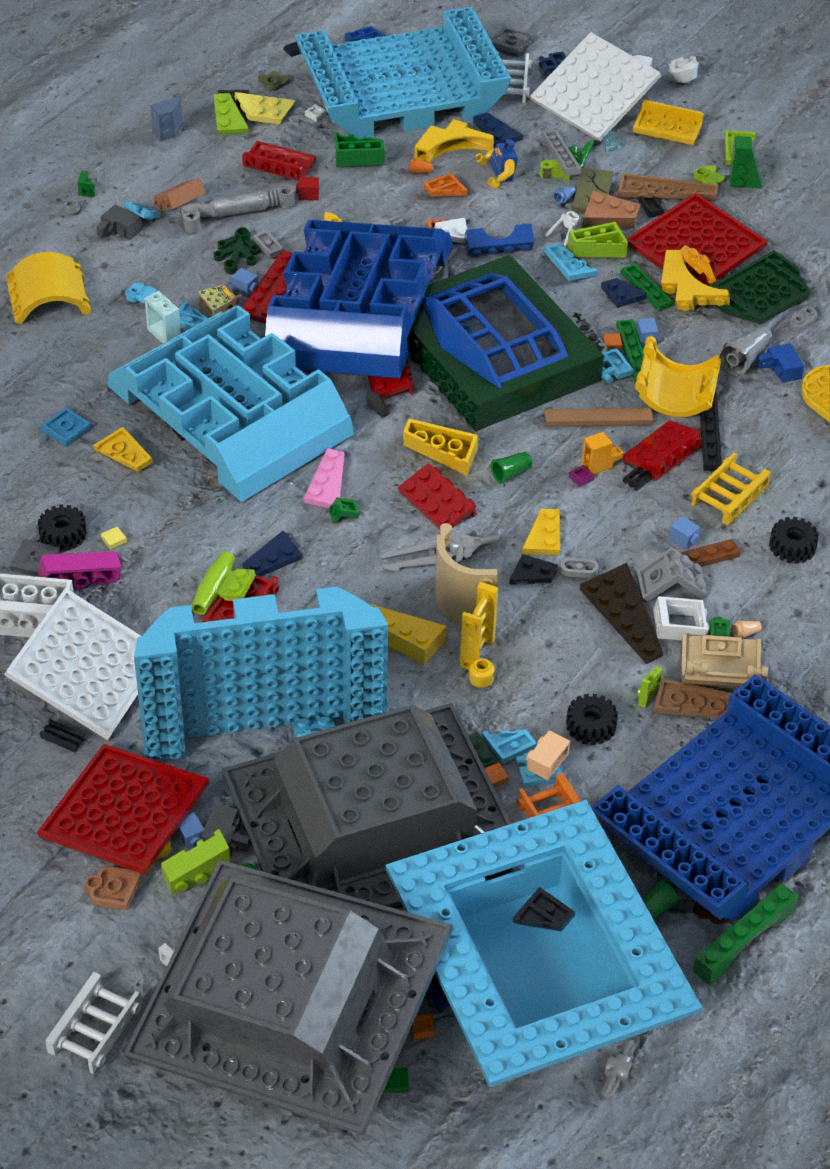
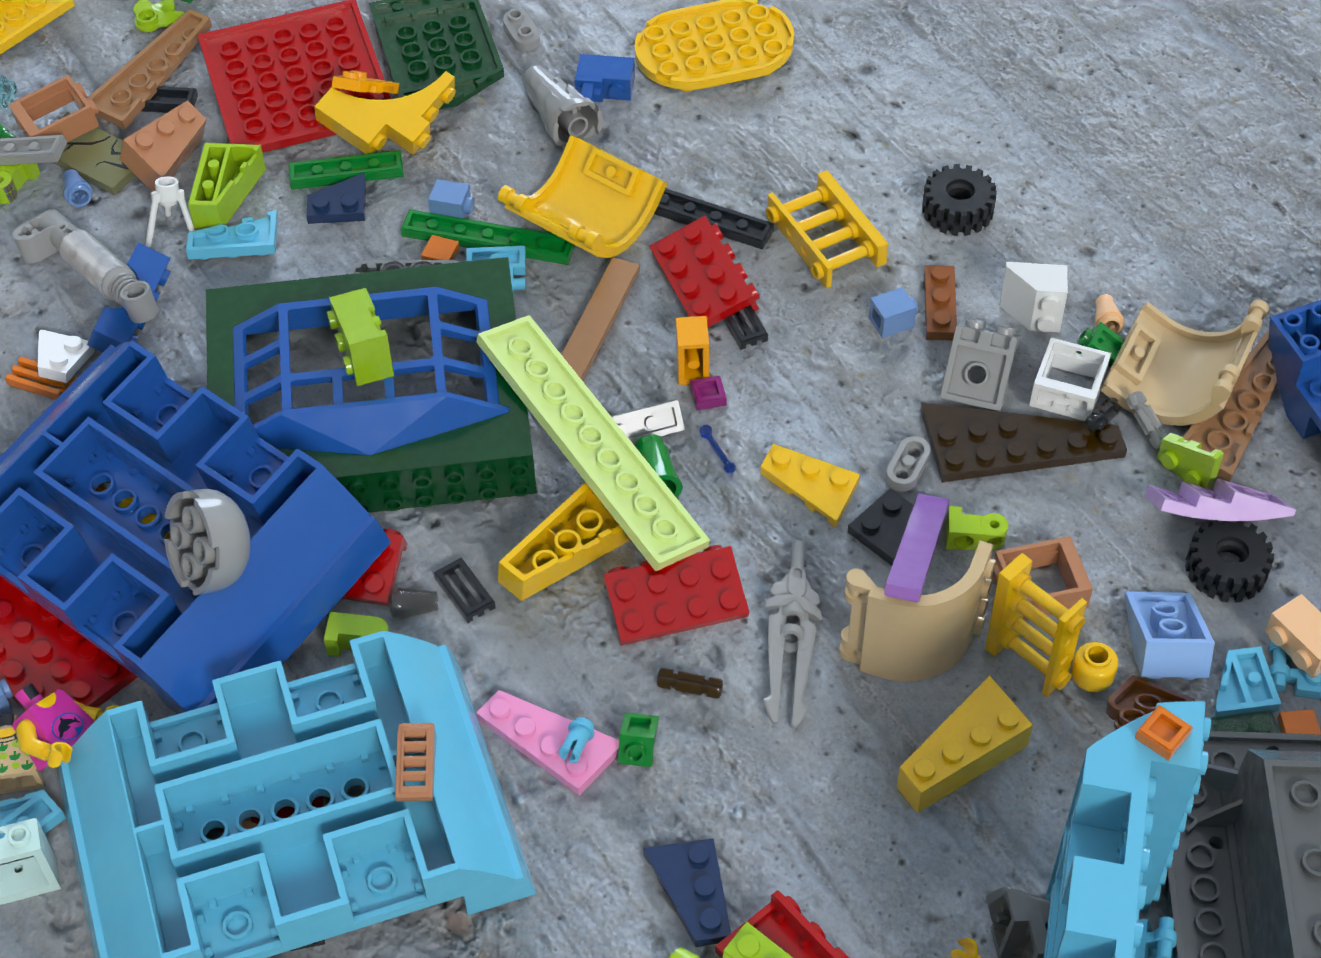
camera: 65 degrees left, 5 degrees up
none -> nougat window [8,75,100,142]
none -> light grey piece [12,210,159,323]
none -> torso [13,683,120,772]
none -> light grey cylinder [164,489,251,595]
none -> lime leg [324,612,389,657]
none -> lime wedge [326,288,394,386]
none -> nougat slope [395,723,437,801]
none -> black tile [433,557,496,623]
none -> yellowish green plate [476,315,710,571]
none -> medium azure pin [558,717,595,763]
none -> plate [611,399,685,444]
none -> dark brown axle [657,668,723,699]
none -> clear blue hinge [700,425,736,473]
none -> medium lavender tile [884,493,950,603]
none -> lime leg [945,506,1009,551]
none -> nougat window [991,536,1093,620]
none -> white slope [1000,262,1068,333]
none -> black axle [1085,398,1122,432]
none -> reddish brown plate [1106,675,1195,730]
none -> light blue slope [1124,591,1215,680]
none -> light grey axle [1126,391,1168,450]
none -> orange tile [1135,705,1193,761]
none -> lavender slope [1144,478,1296,521]

